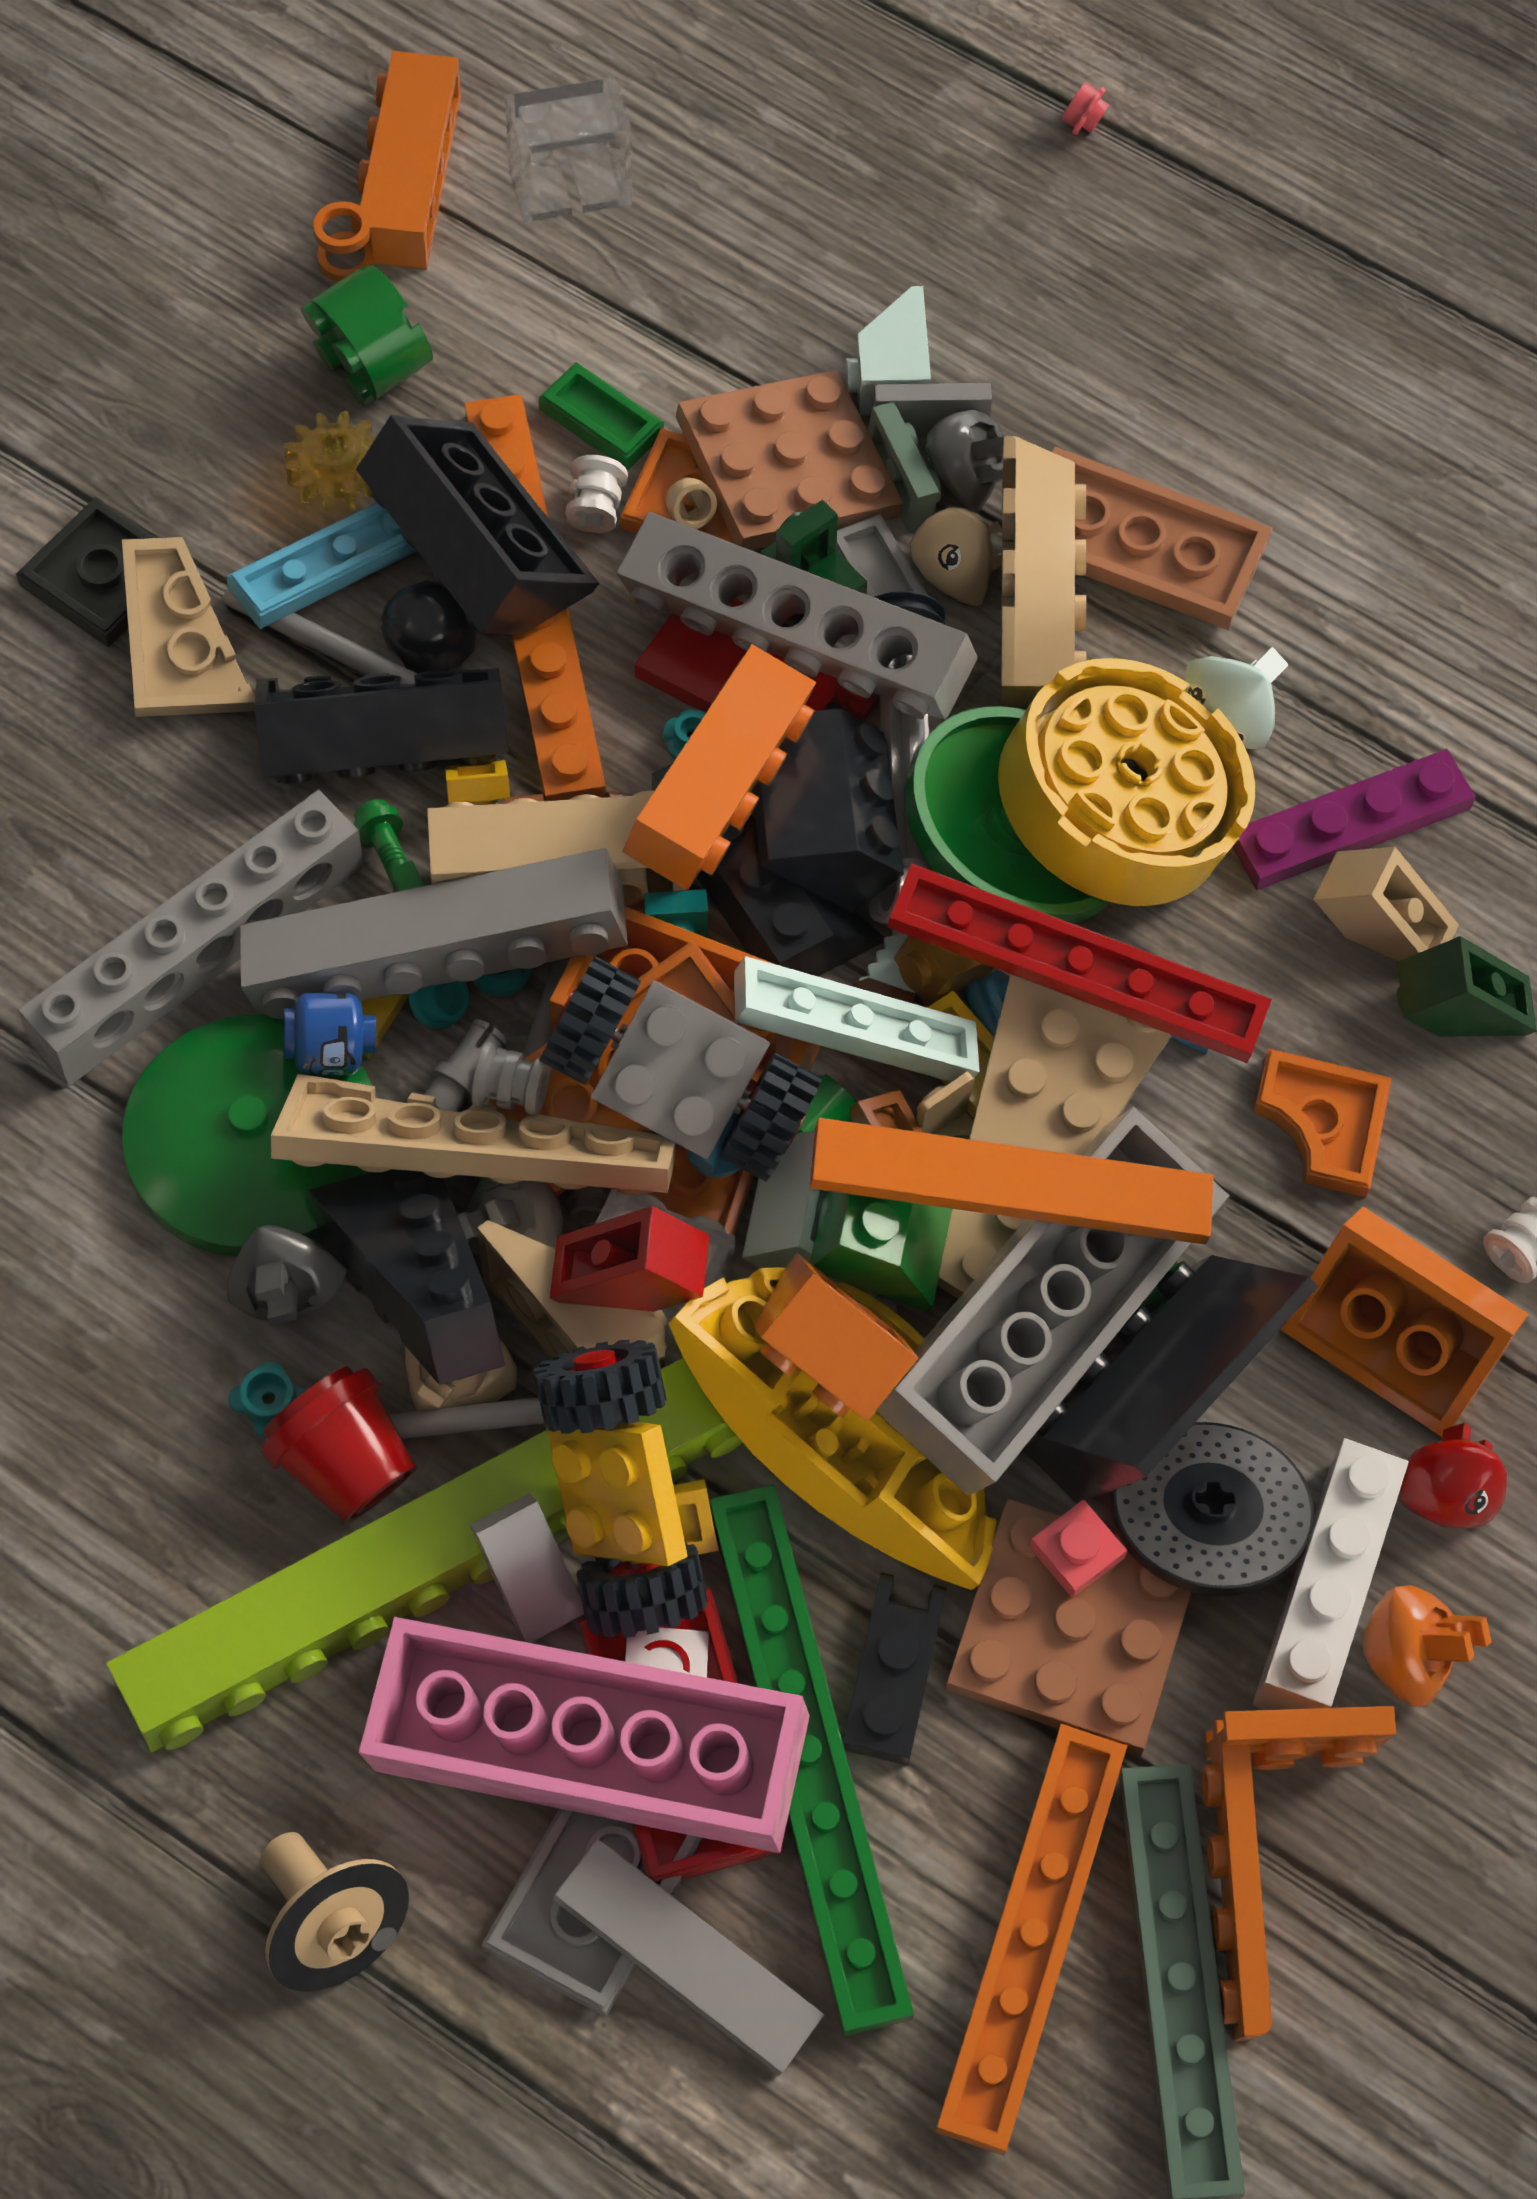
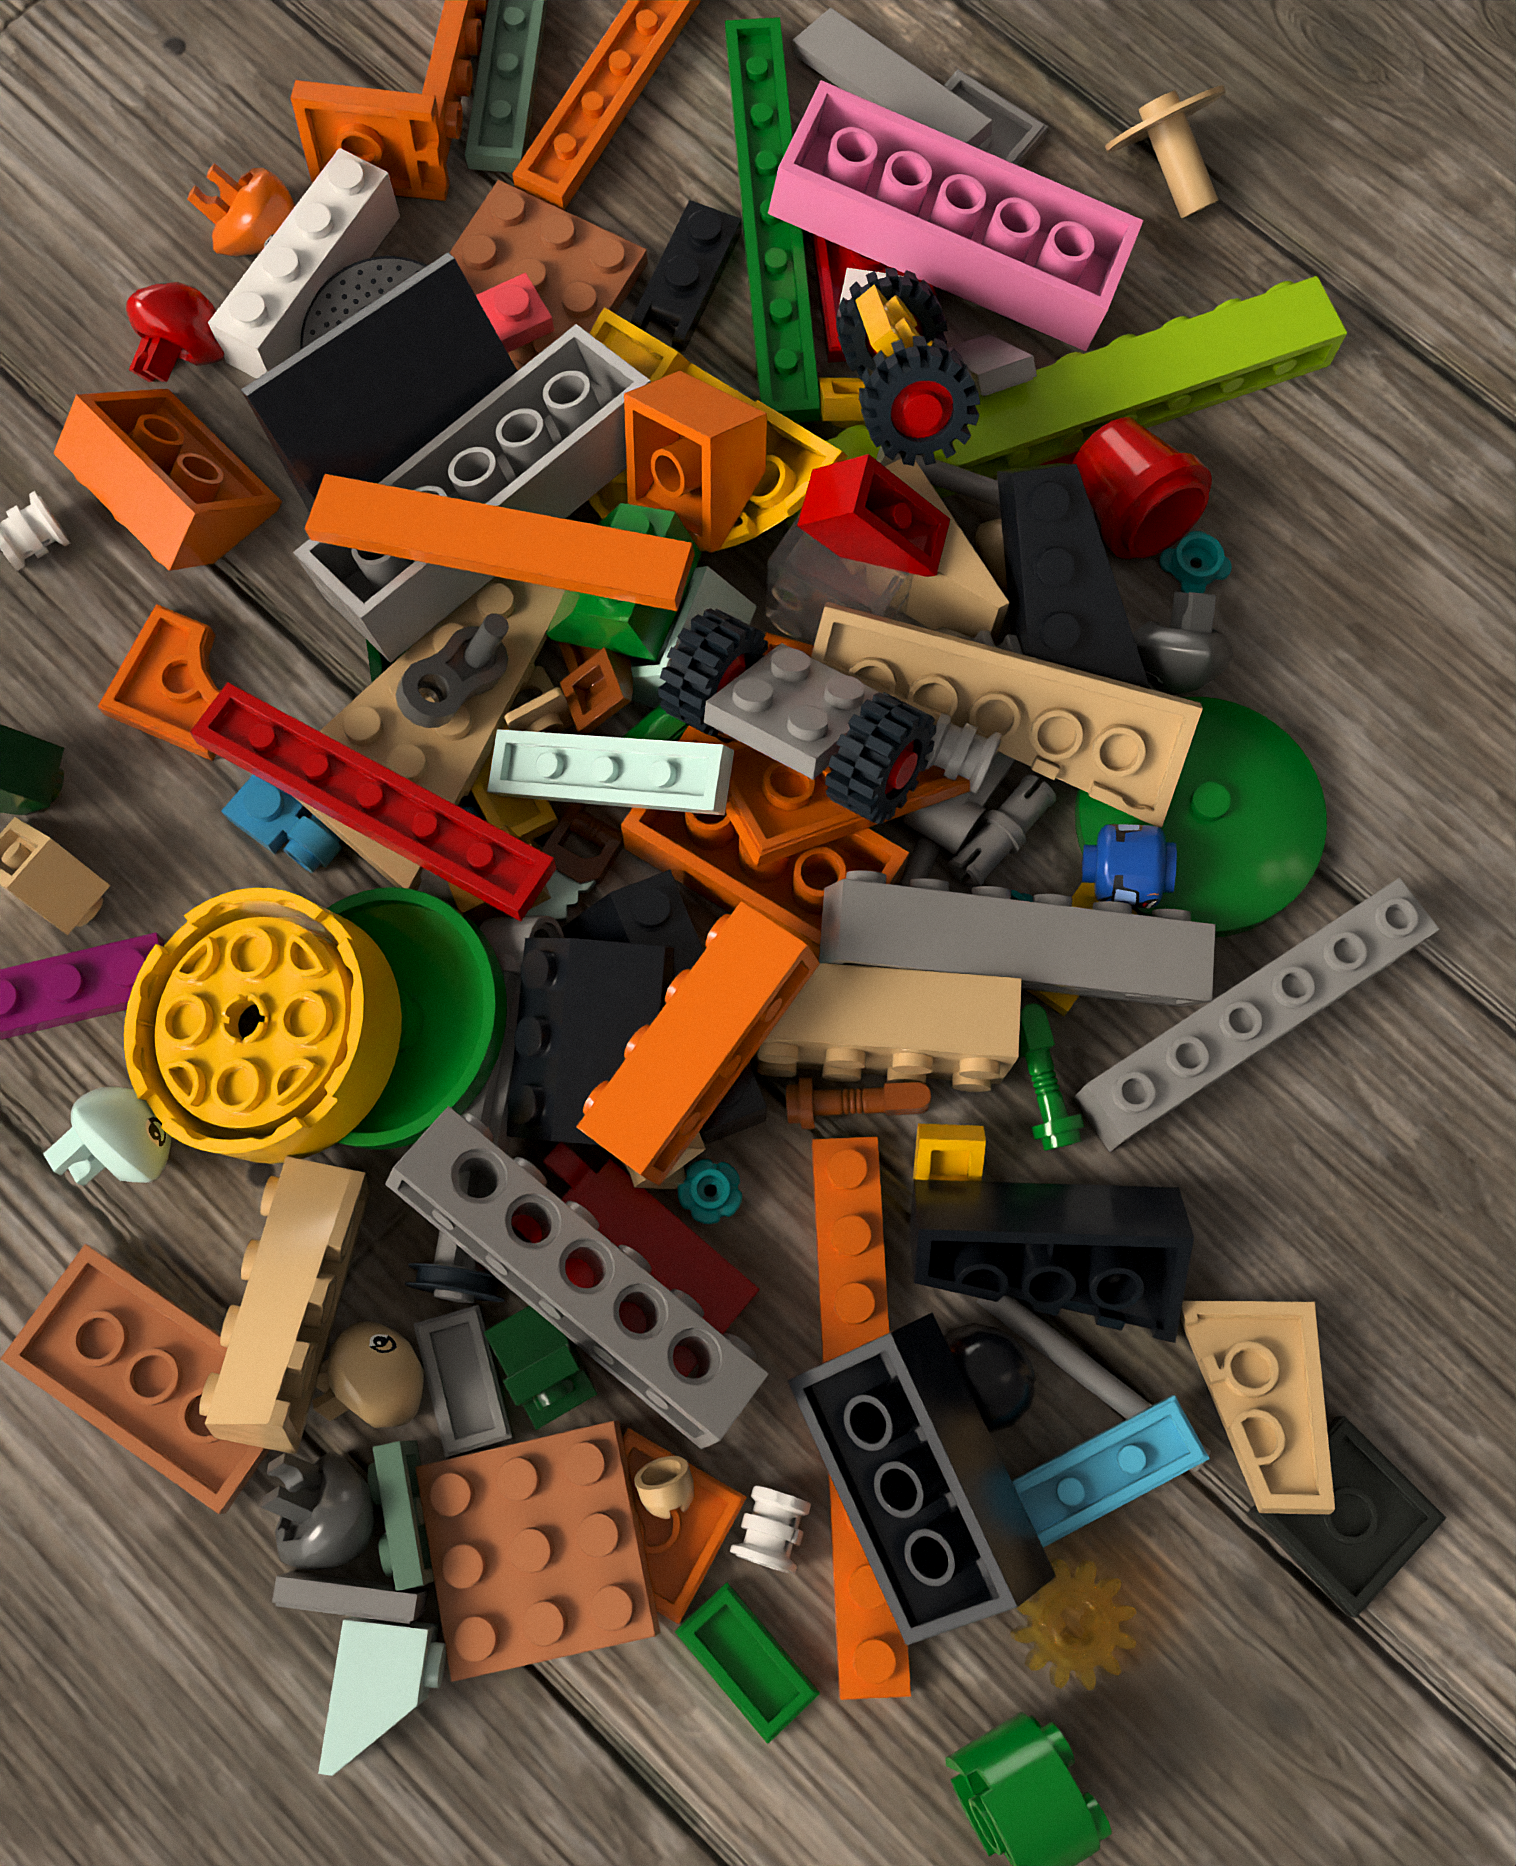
camera: 170 degrees left, 10 degrees up
none -> dark grey piece [395,613,509,728]

